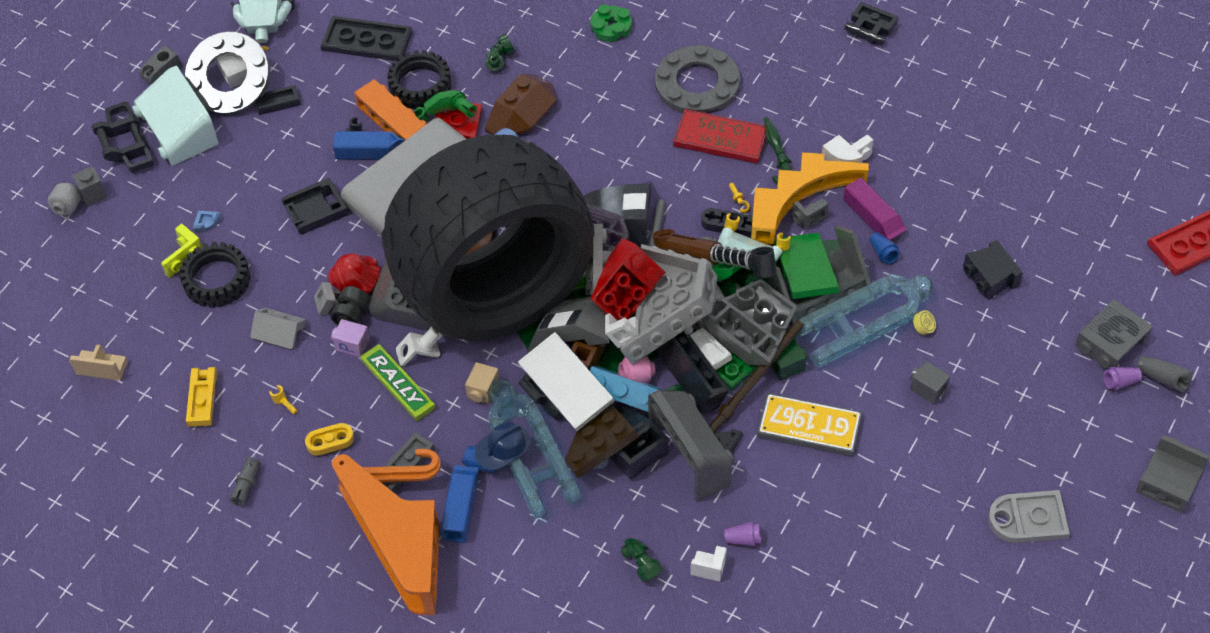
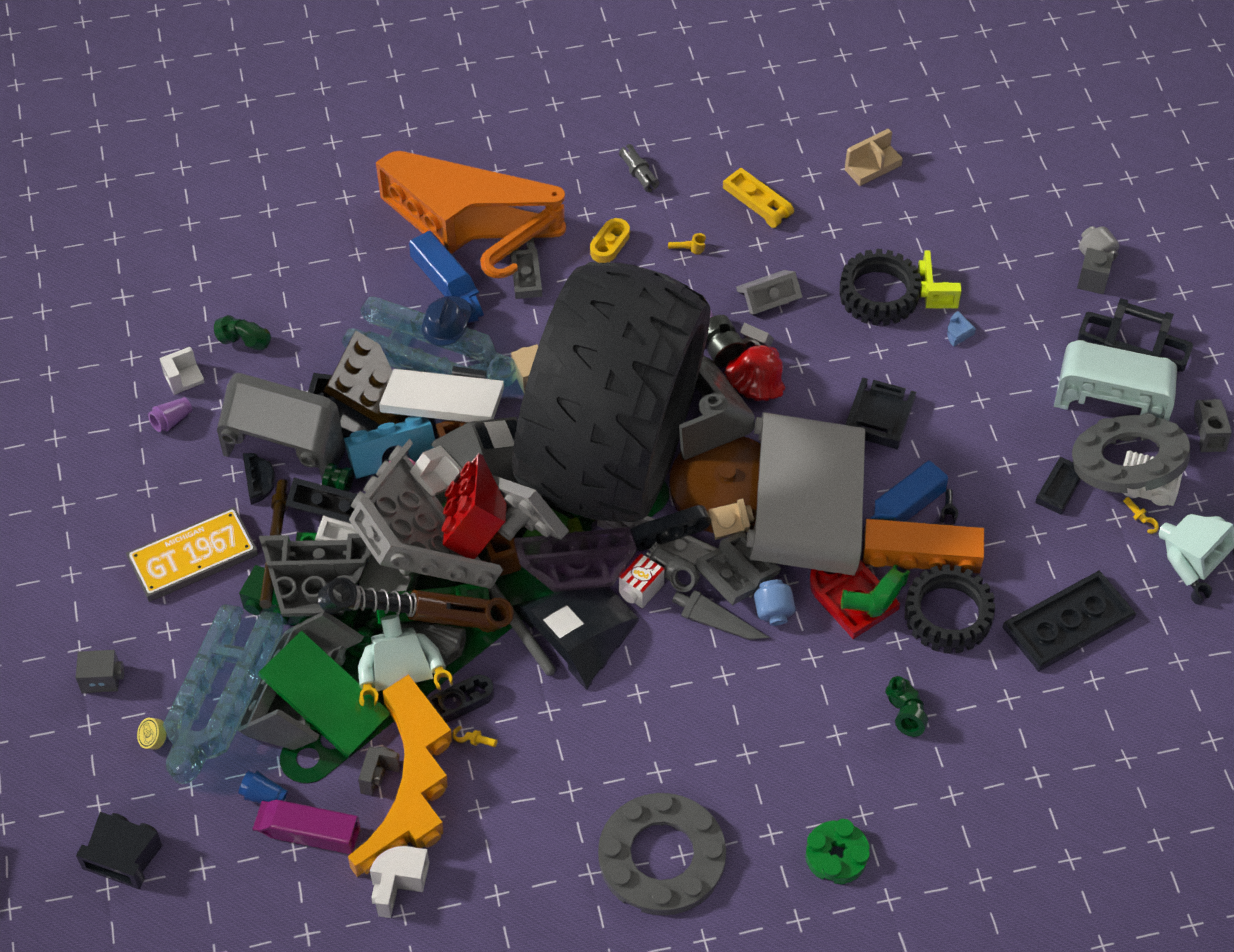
camera: 135 degrees right, 0 degrees up
reddish brown wedge [485,74,557,135] -> none
red tile [673,109,766,164] -> none
dark green piece [763,117,792,184] -> none

